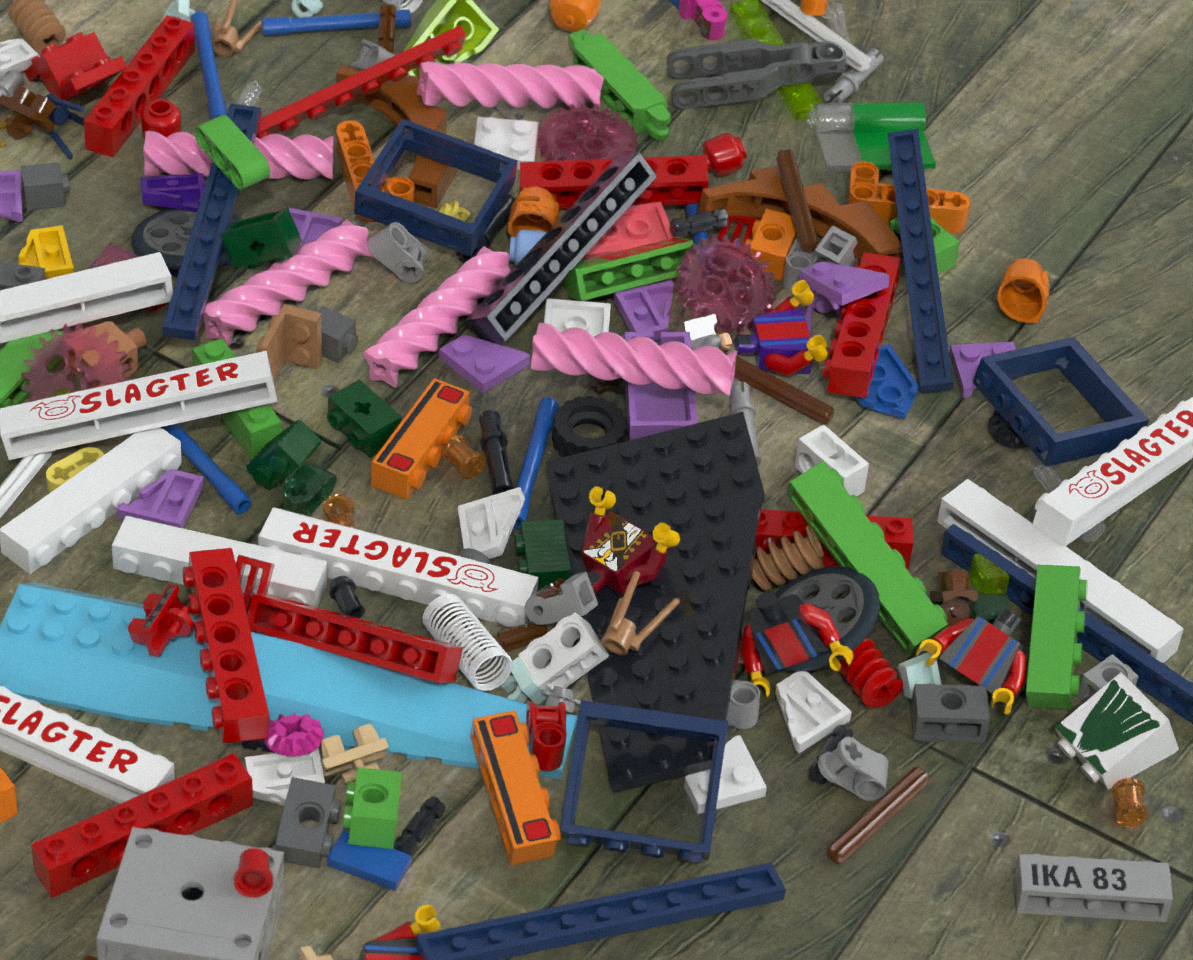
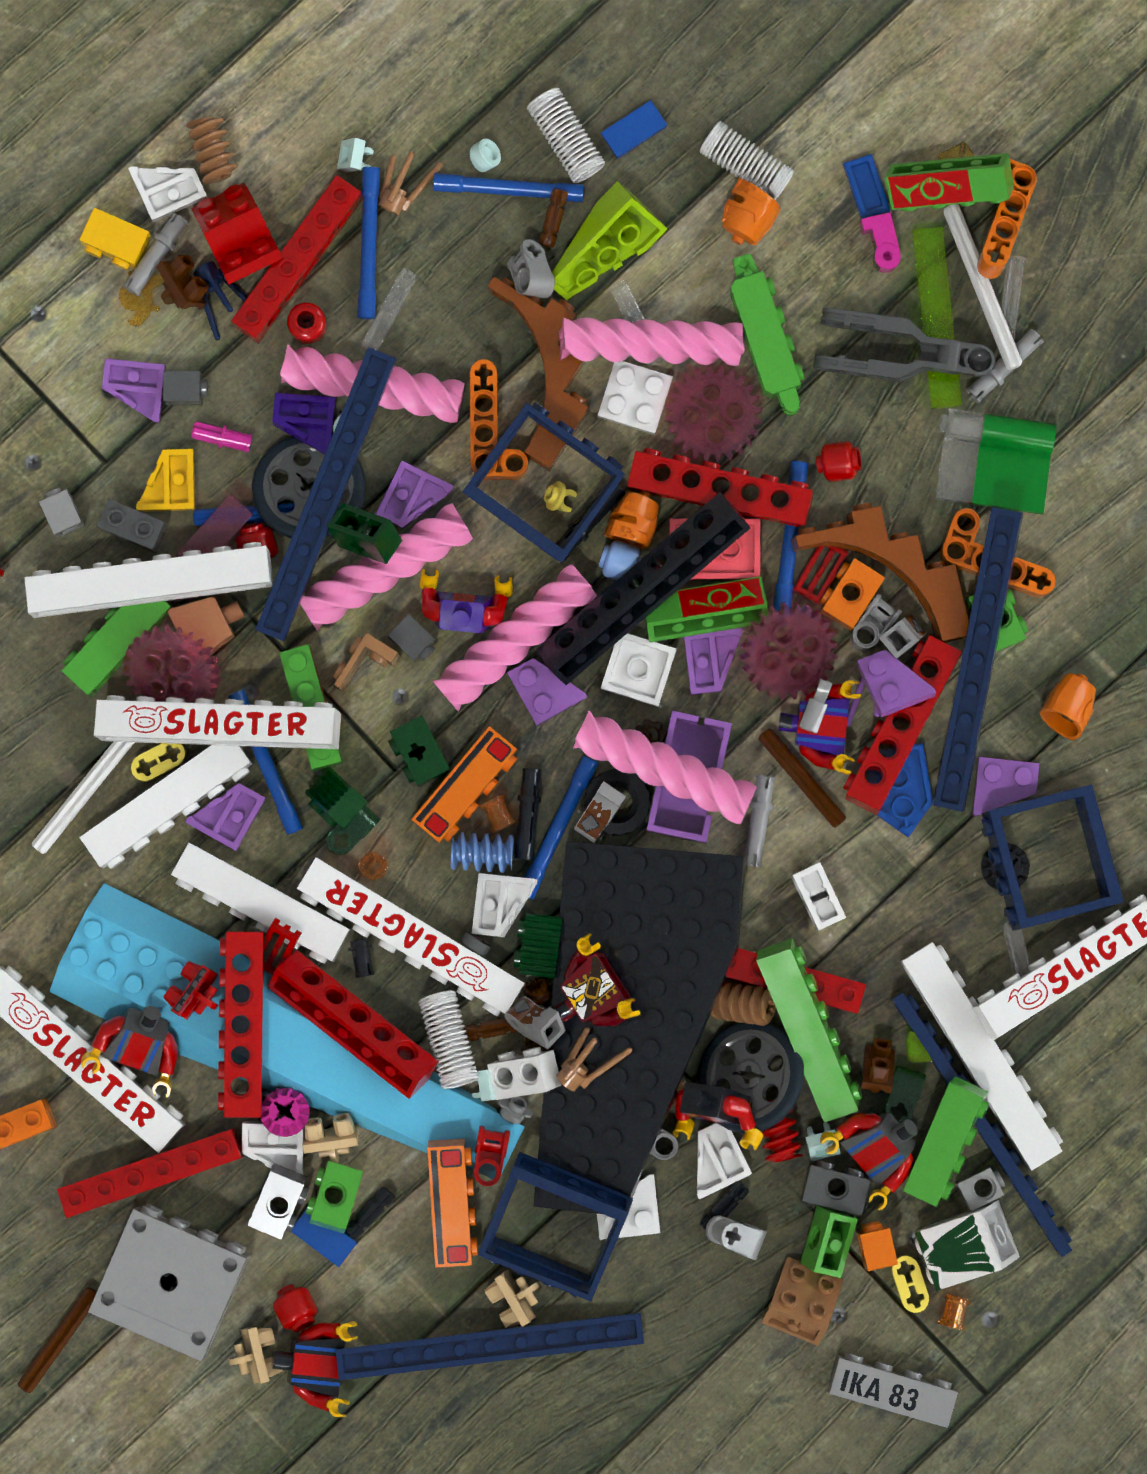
camera: 20 degrees right, 40 degrees up
bright green beam [194,114,271,190] -> none
red piece [234,848,273,897] -> none
red plate [256,25,466,139] -> none
light grey piece [368,222,429,283] -> none
black axle [669,208,729,237] -> none
piece [683,314,732,352] -> none
reddish brown axle [776,149,818,252] -> none
reddish brown axle [826,767,929,864] -> none
none -> torso [81,1006,179,1098]
none -> dark pink axle [191,421,253,453]
none -> red head [273,1284,318,1332]
none -> torso [419,569,513,633]
none -> medium blue piece [451,832,514,873]
none -> tan hips [485,1269,539,1329]
none -> leg [574,781,626,843]
none -> medium nougat bracket [761,1257,843,1346]
none -> light grey bar [799,679,832,734]
none -> bright green brick [800,1205,858,1278]
none -> orange brick [856,1221,898,1271]
none -> light yellow beam [891,1255,929,1313]

